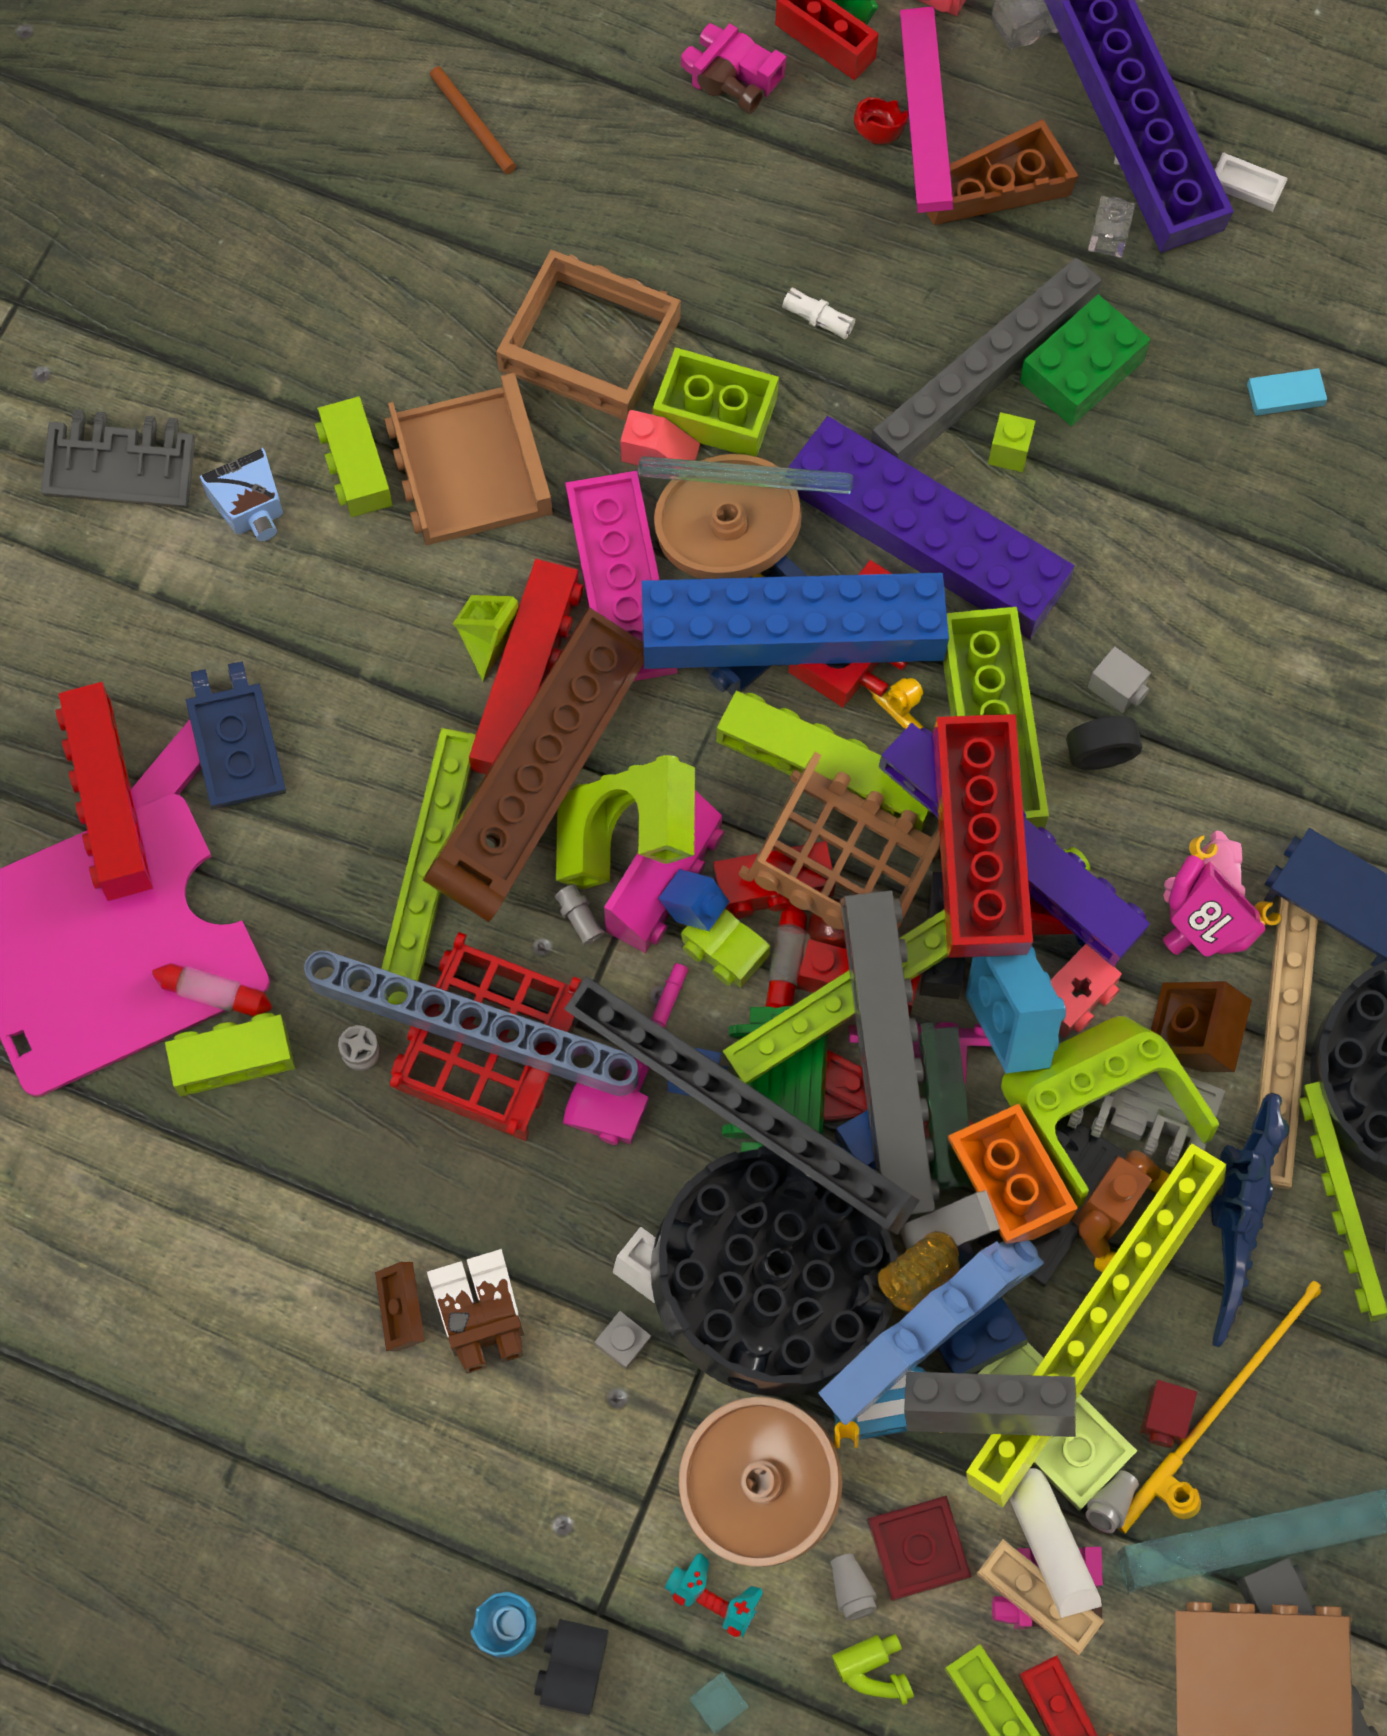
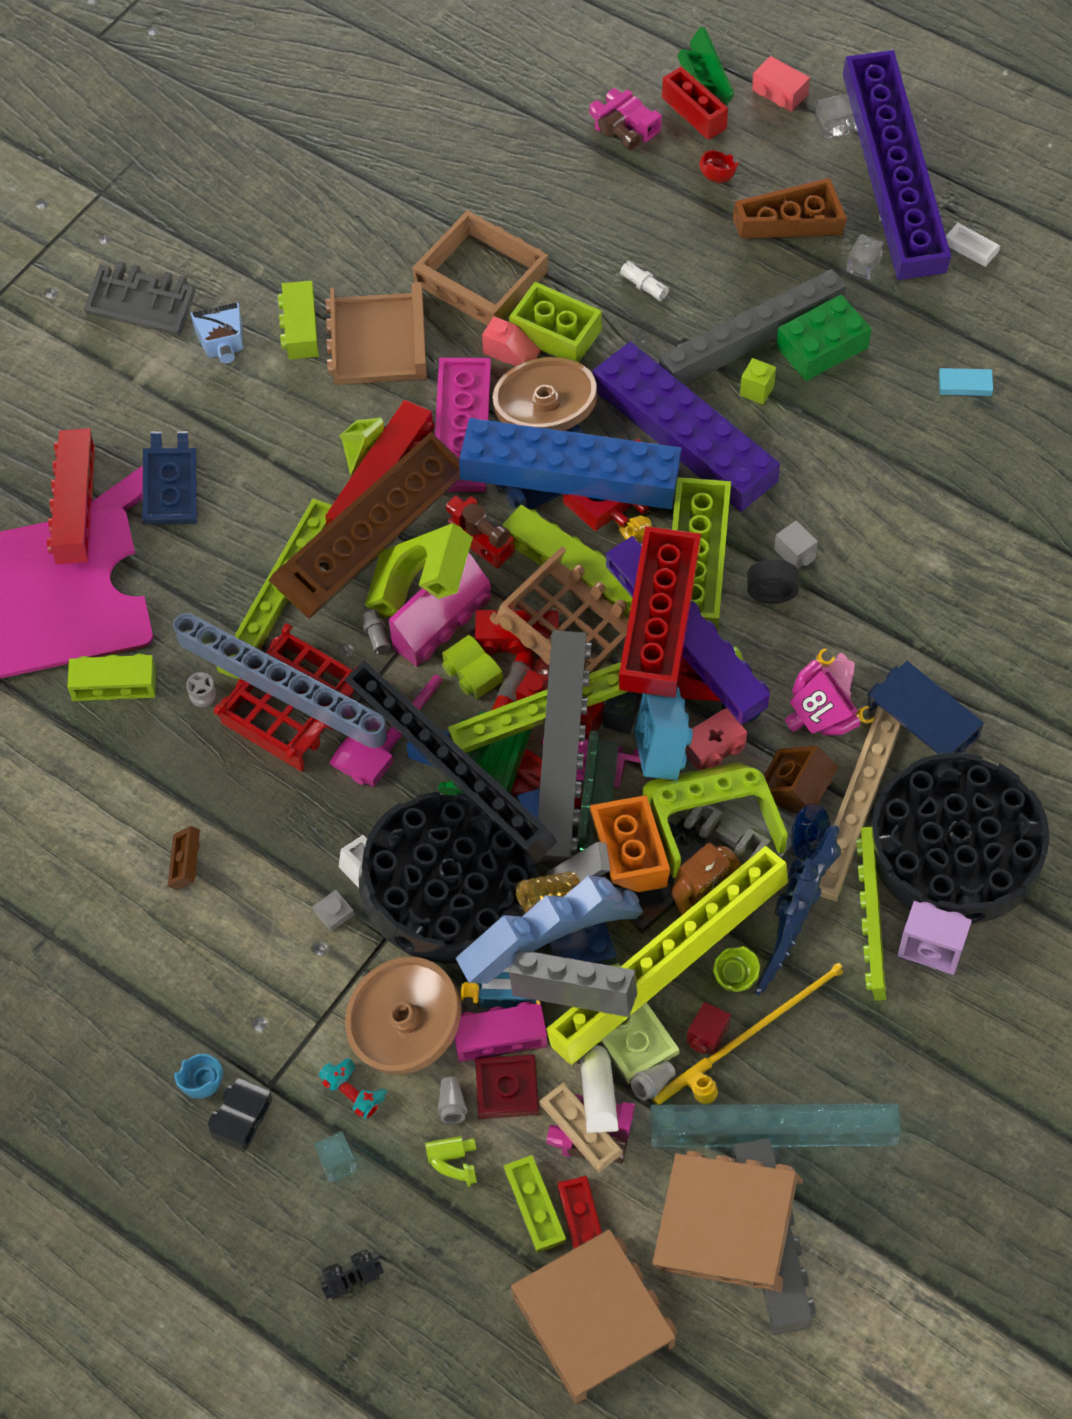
camera: 15 degrees right, 10 degrees down
piece [152,963,272,1017] -> none
reddish brown hips [427,1249,524,1374] -> none
dark orange bar [430,66,516,174] -> none
clear light blue axle [638,456,853,494] -> none
blue brick [658,869,730,931] -> none
dark pink tile [900,6,953,213] -> none
none -> hips [446,495,515,569]
none -> dark pink brick [454,1002,547,1062]
none -> lime hair [713,946,760,992]
none -> clear blue dish [791,804,831,861]

